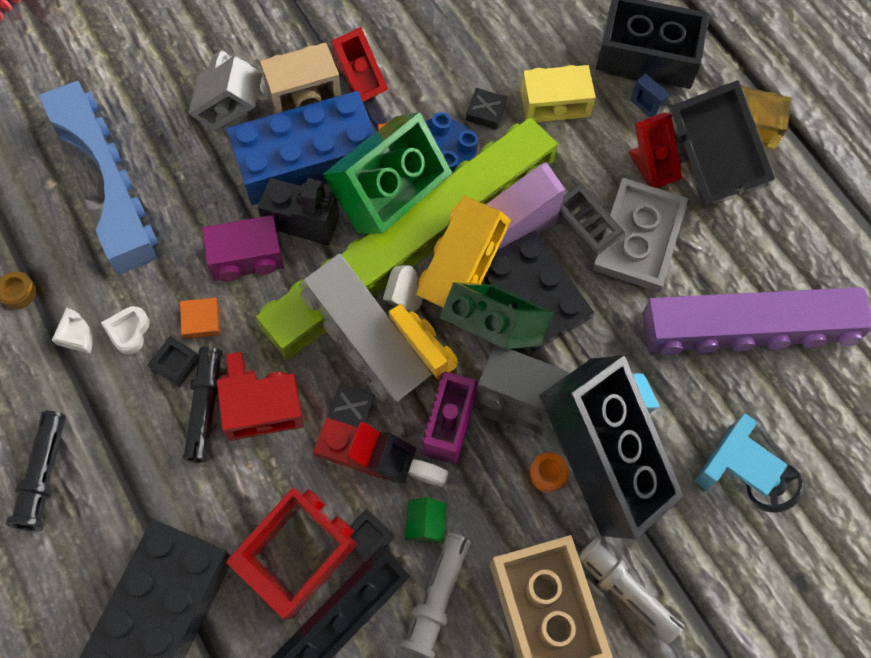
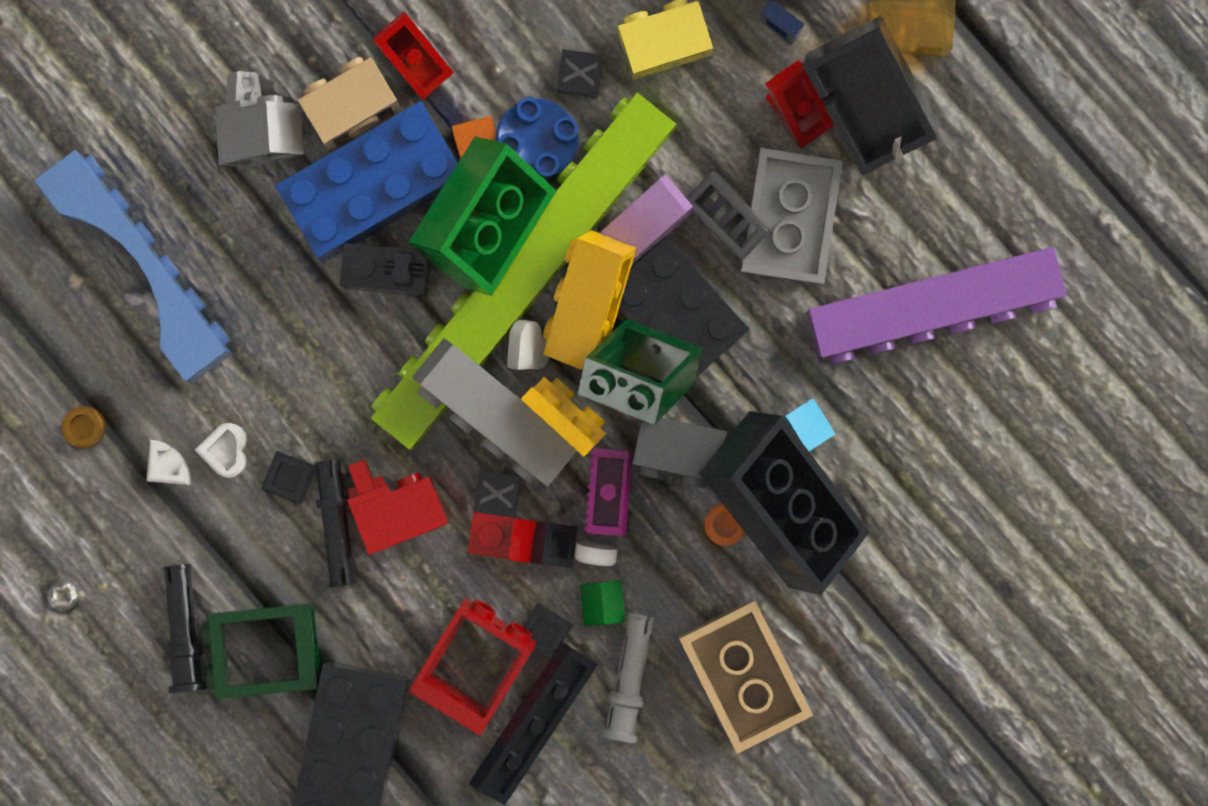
camera: 10 degrees left, 20 degrees up
orange tile [180,297,221,339] -> none
magenta brick [202,215,284,281] -> none
light grey pin [578,535,684,645] -> none
medium azure piece [694,413,804,513] -> none
none -> dark green window [202,602,321,699]

